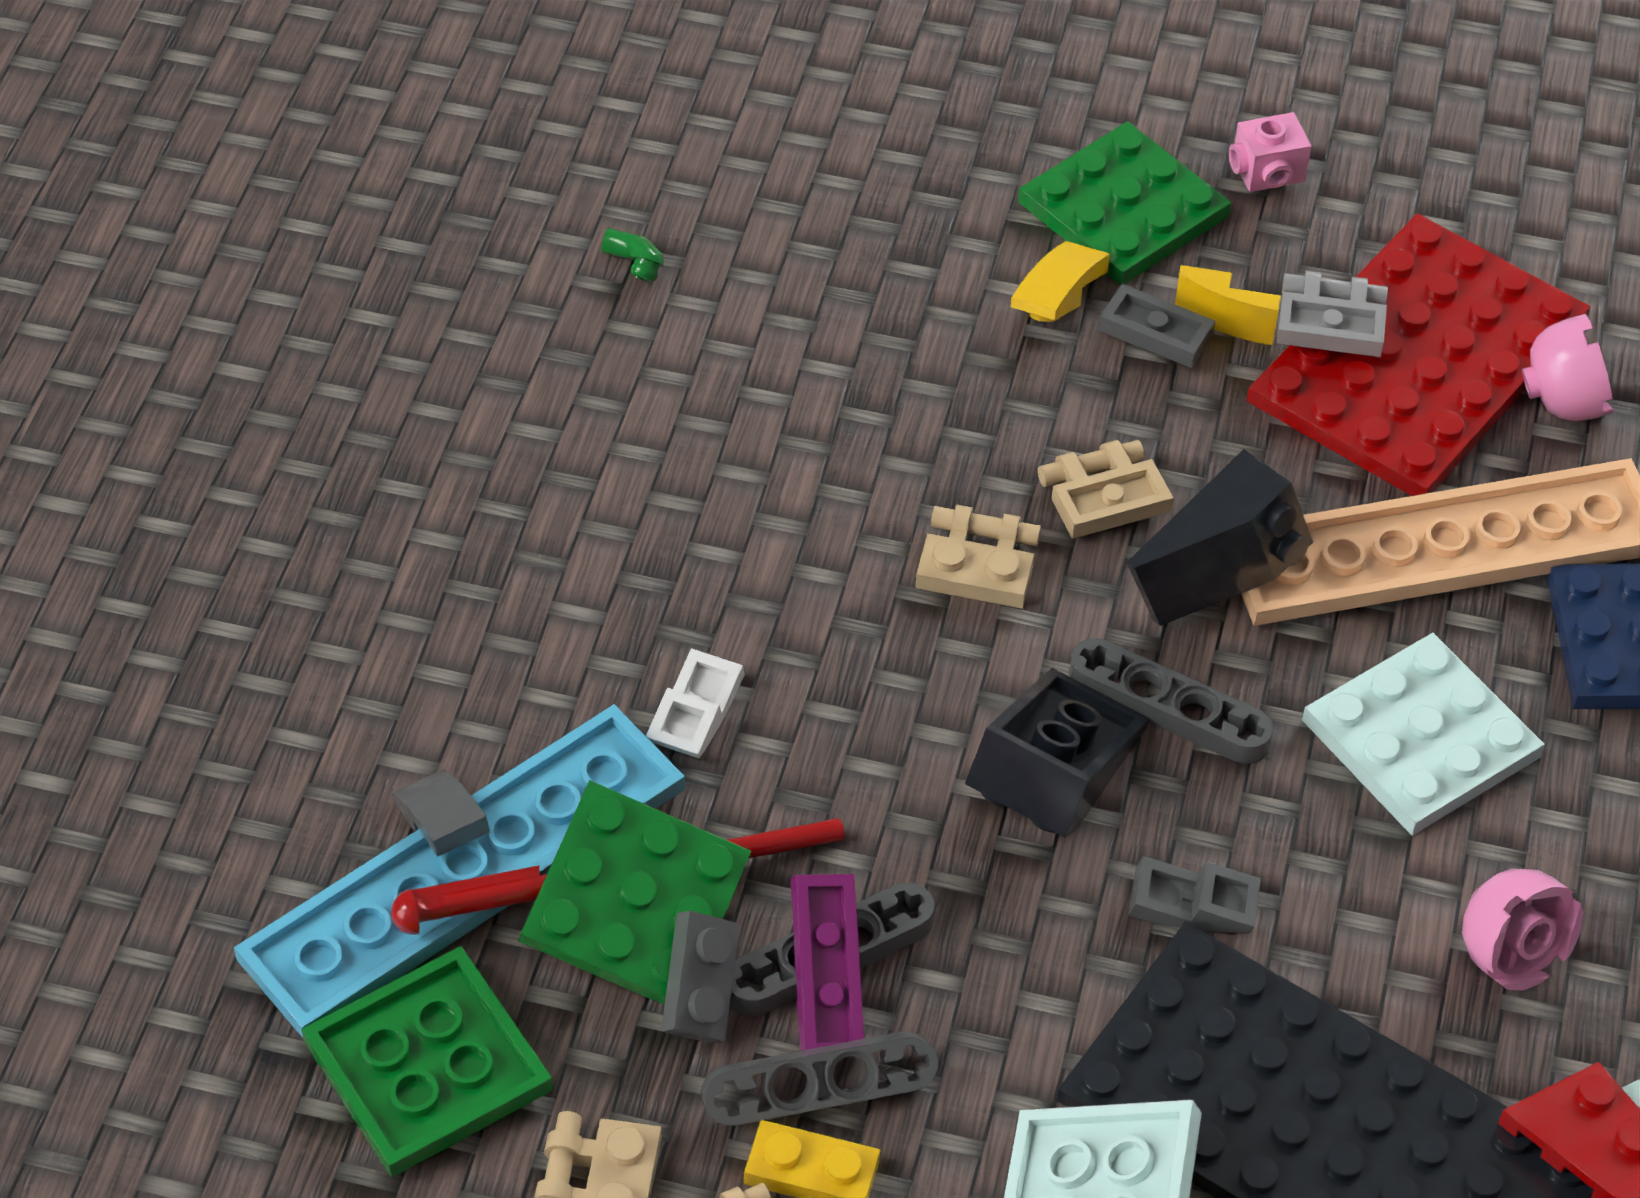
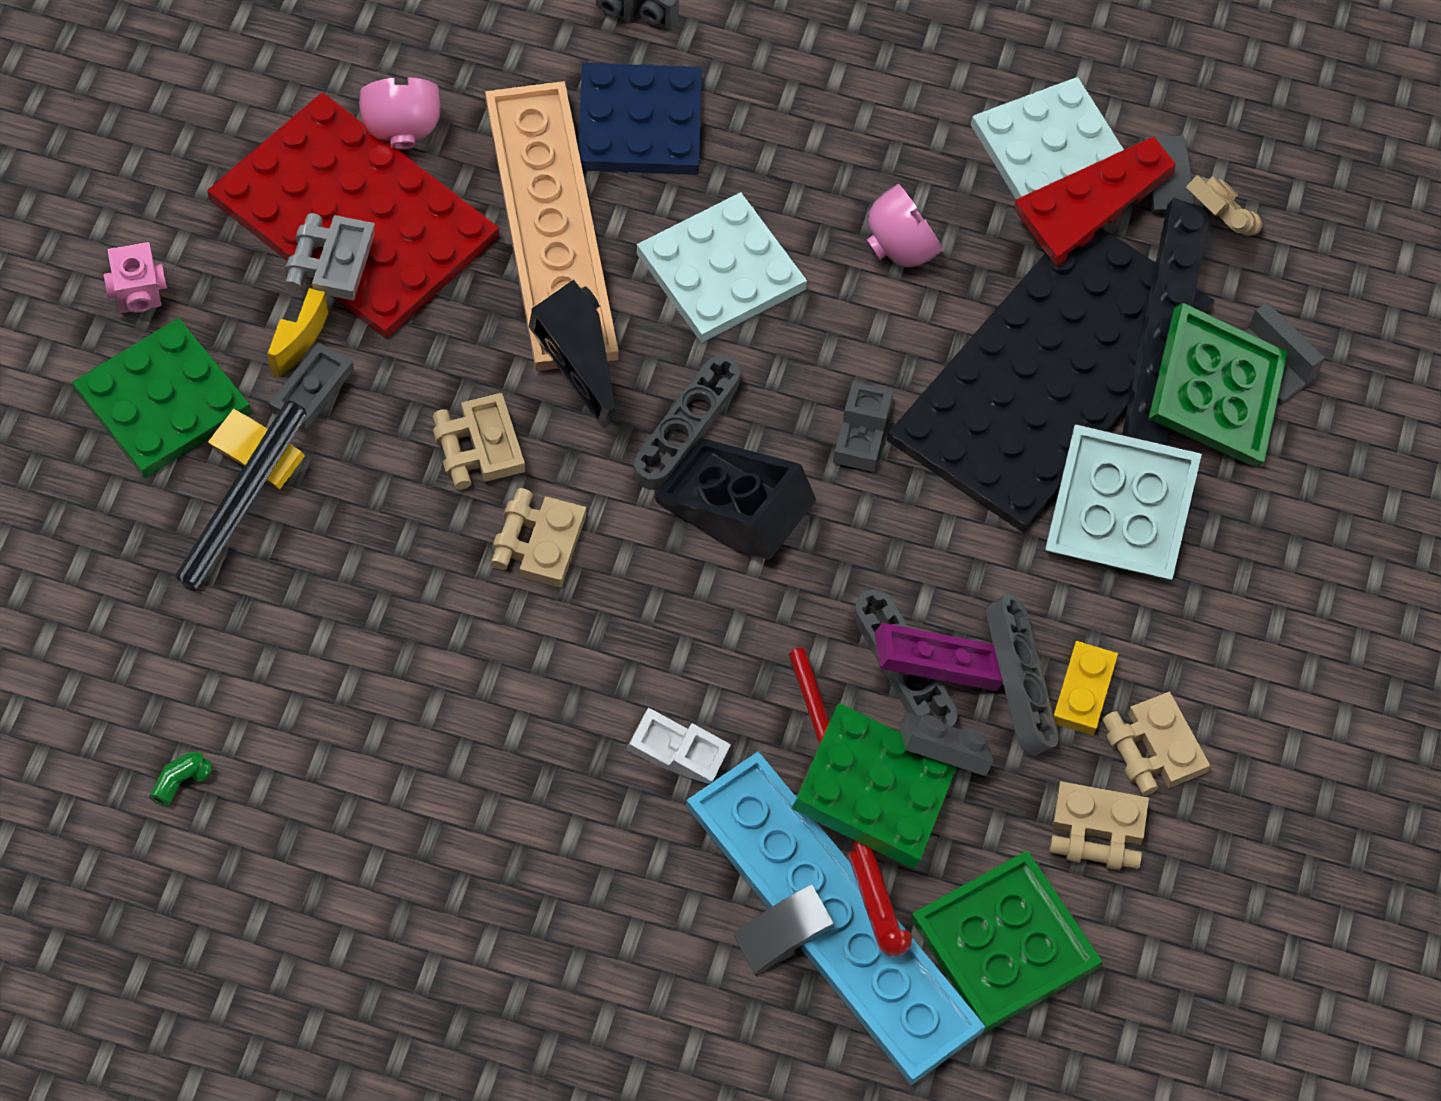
camera: 90 degrees left, 10 degrees up
none -> black axle [176,400,307,590]

